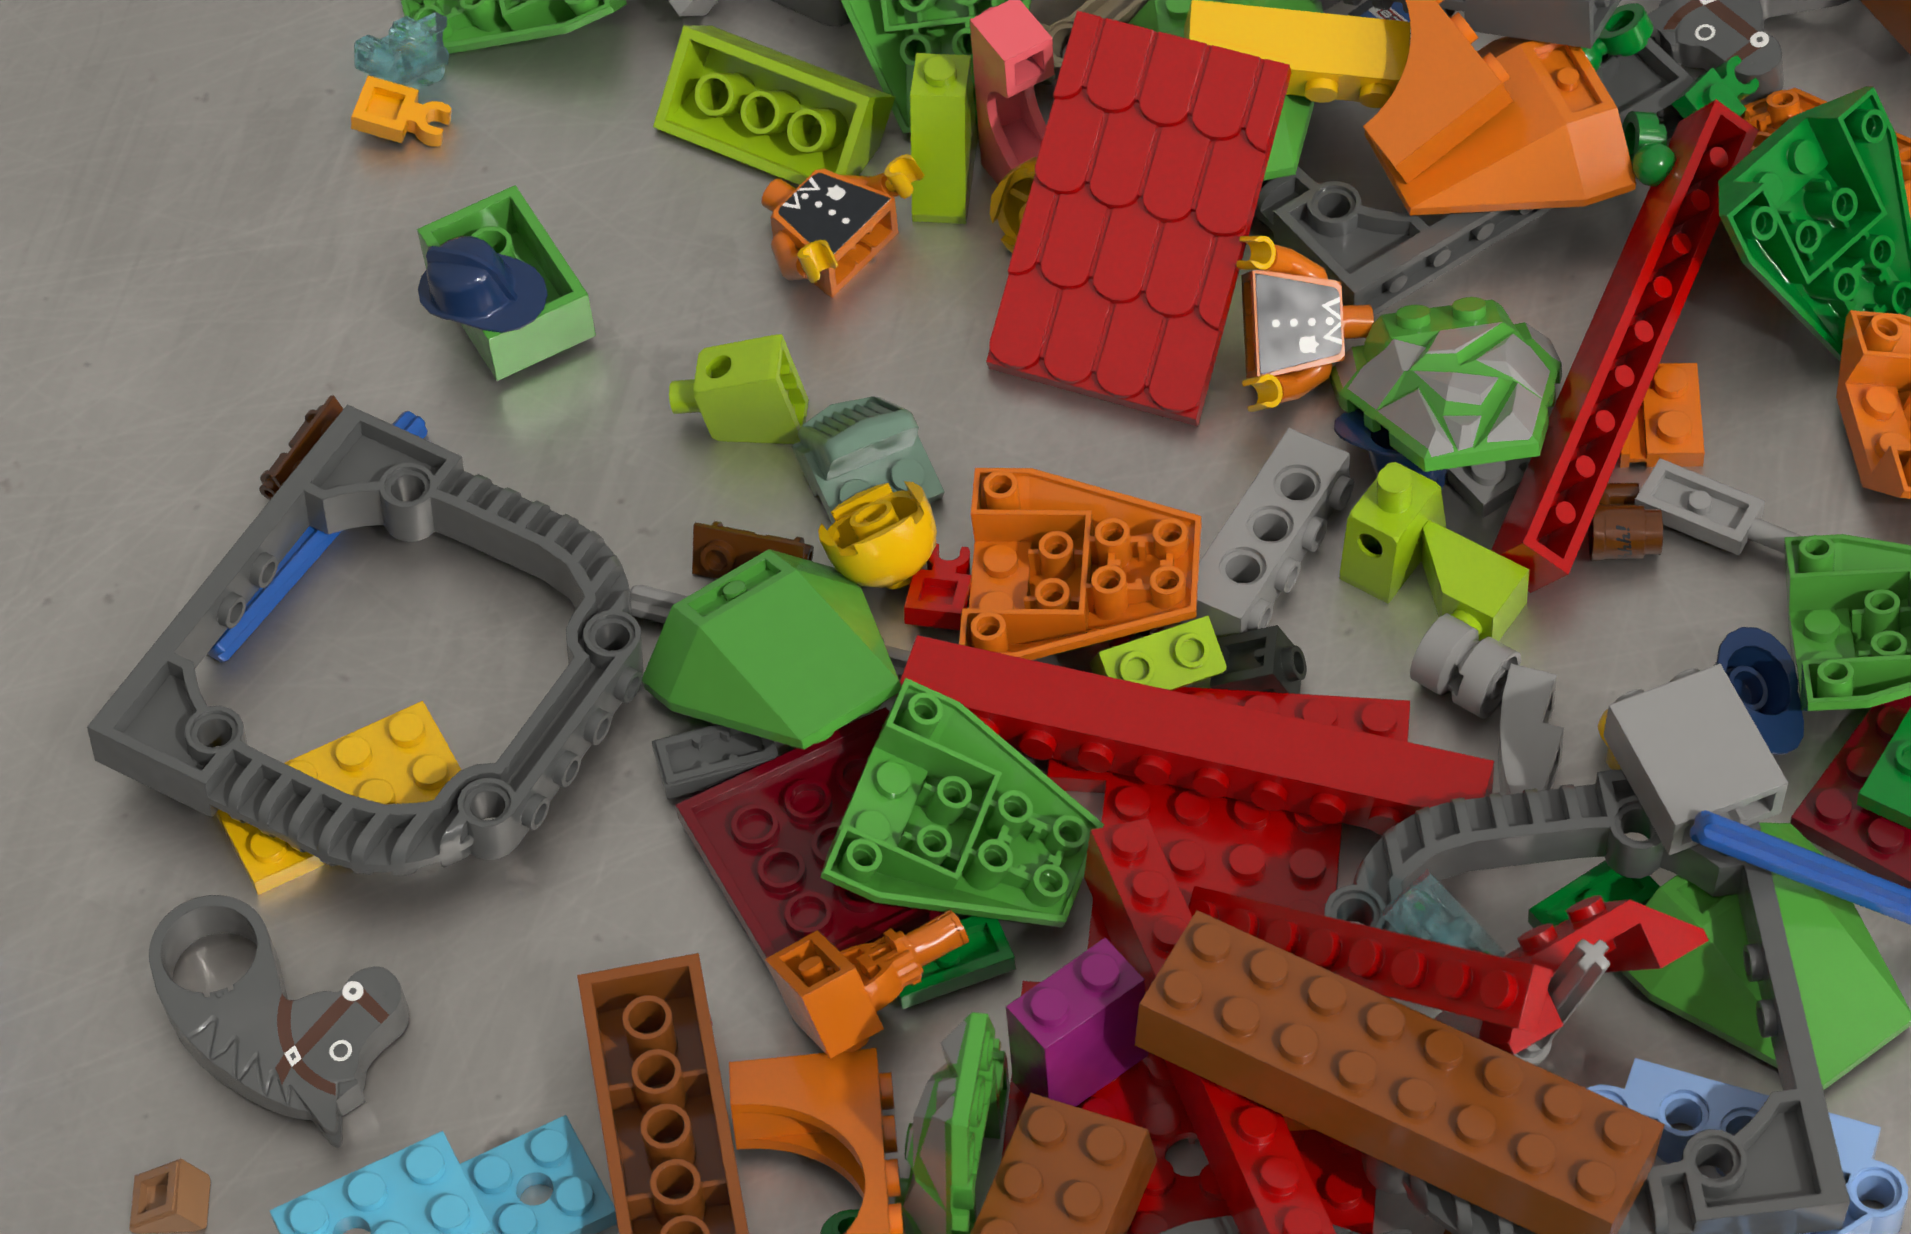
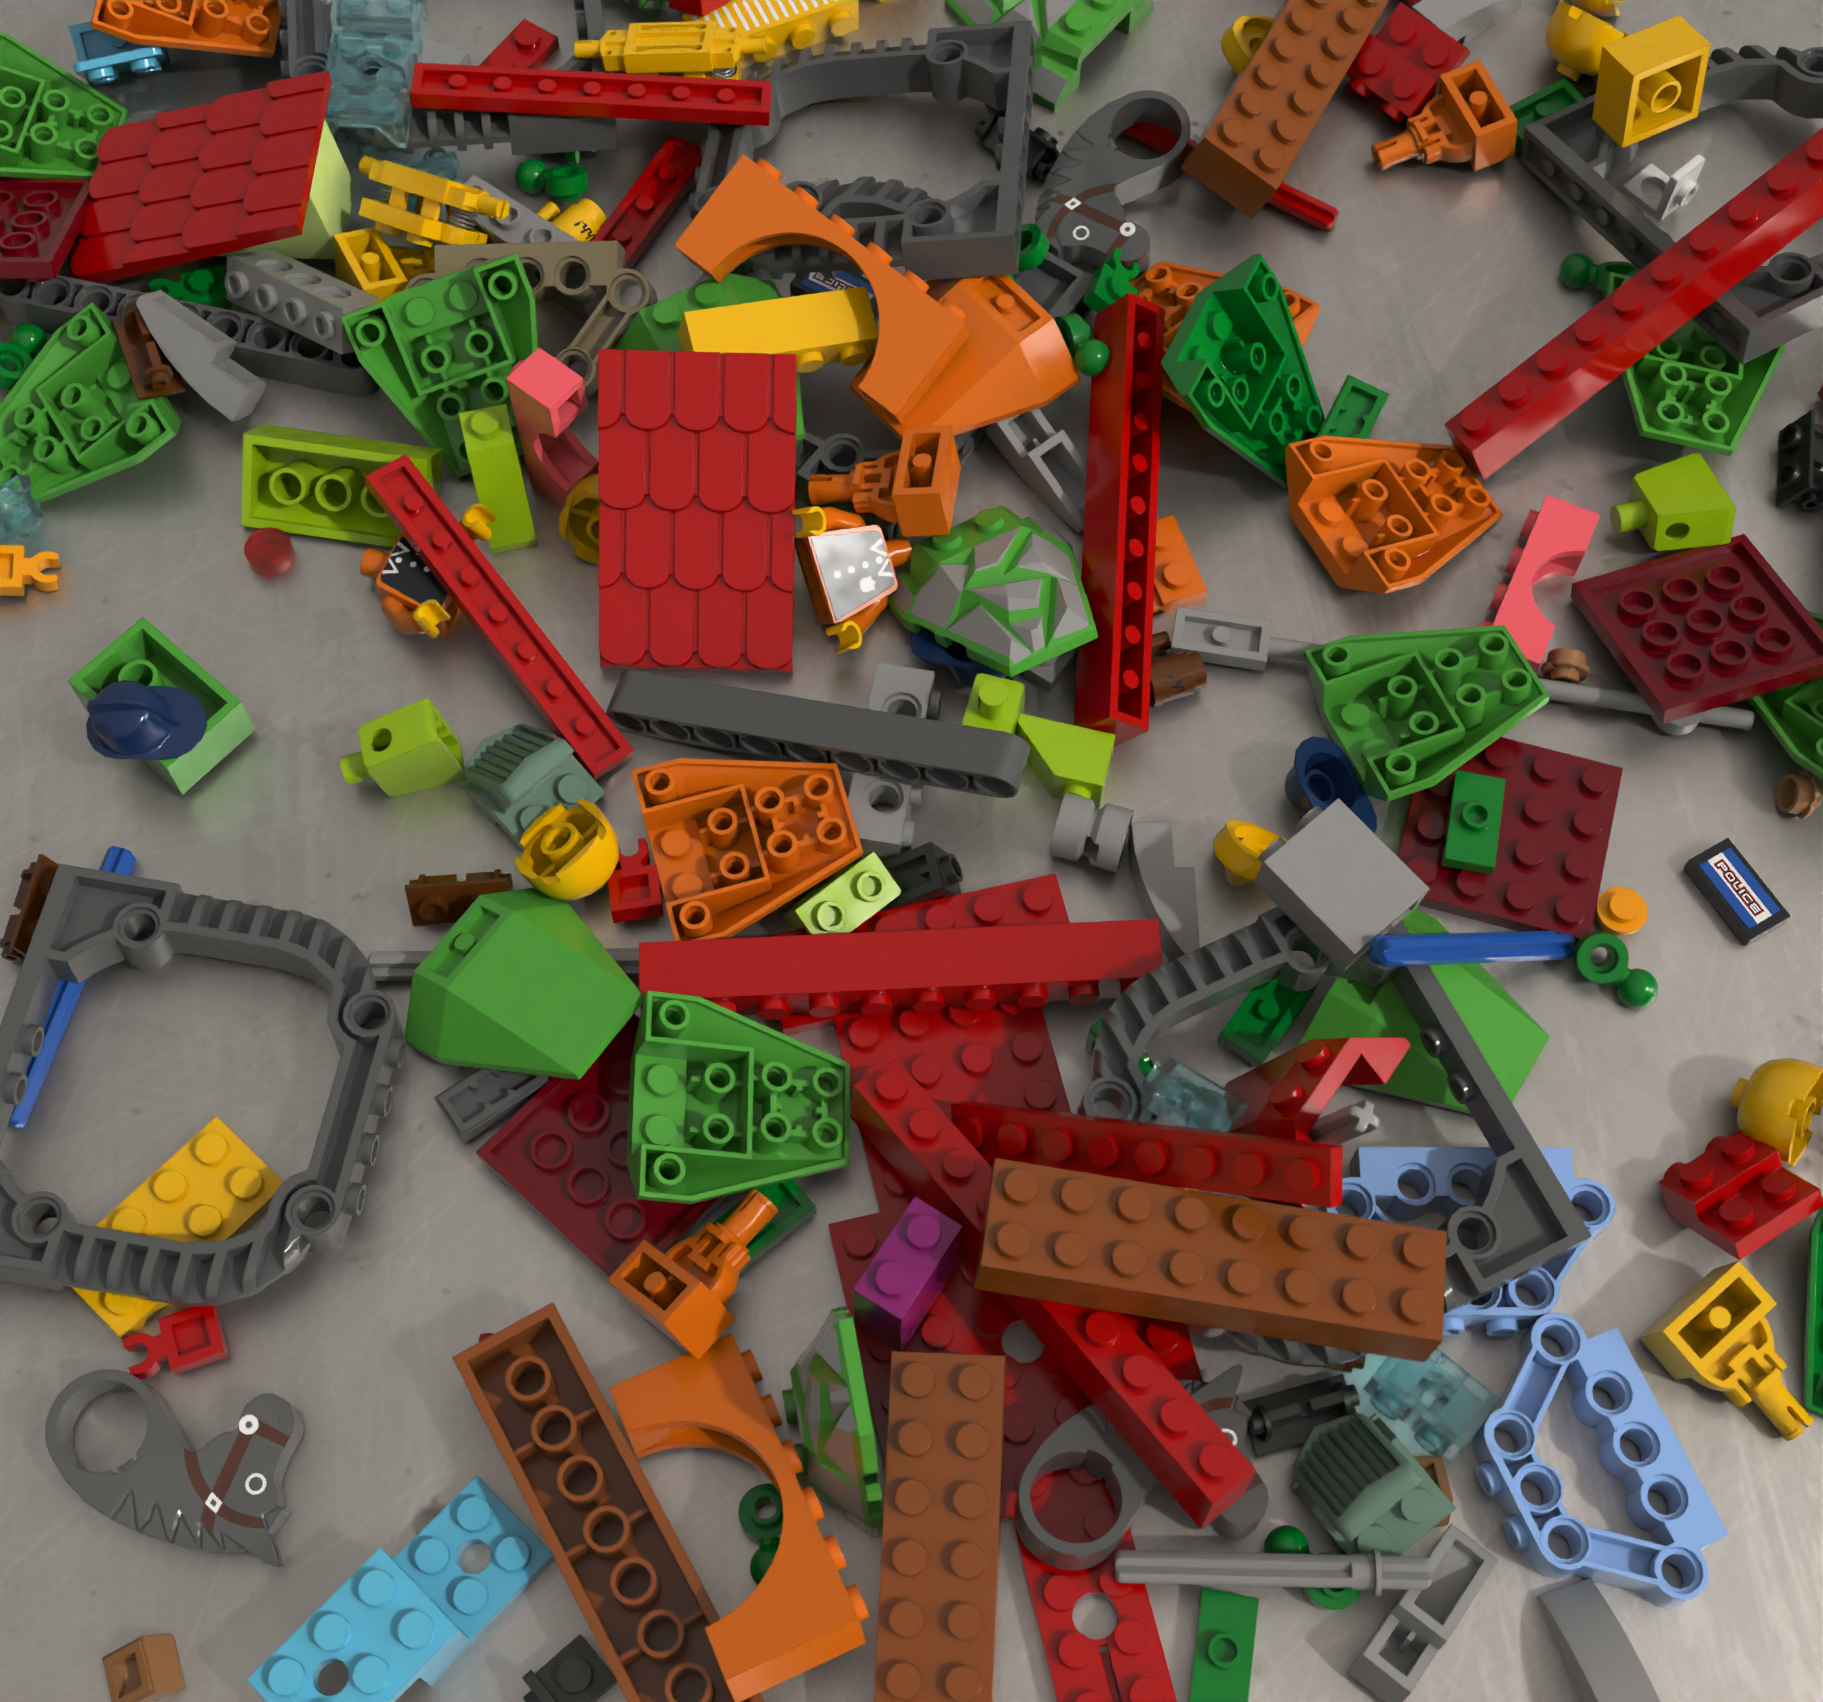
camera: 25 degrees left, 10 degrees up
none -> red plate [122,1306,229,1379]
none -> clear red tile [244,528,295,576]
none -> red plate [365,454,634,781]
none -> dark grey beam [606,670,1031,799]
none -> orange brick [808,425,961,537]
none -> light grey slope [984,408,1087,532]

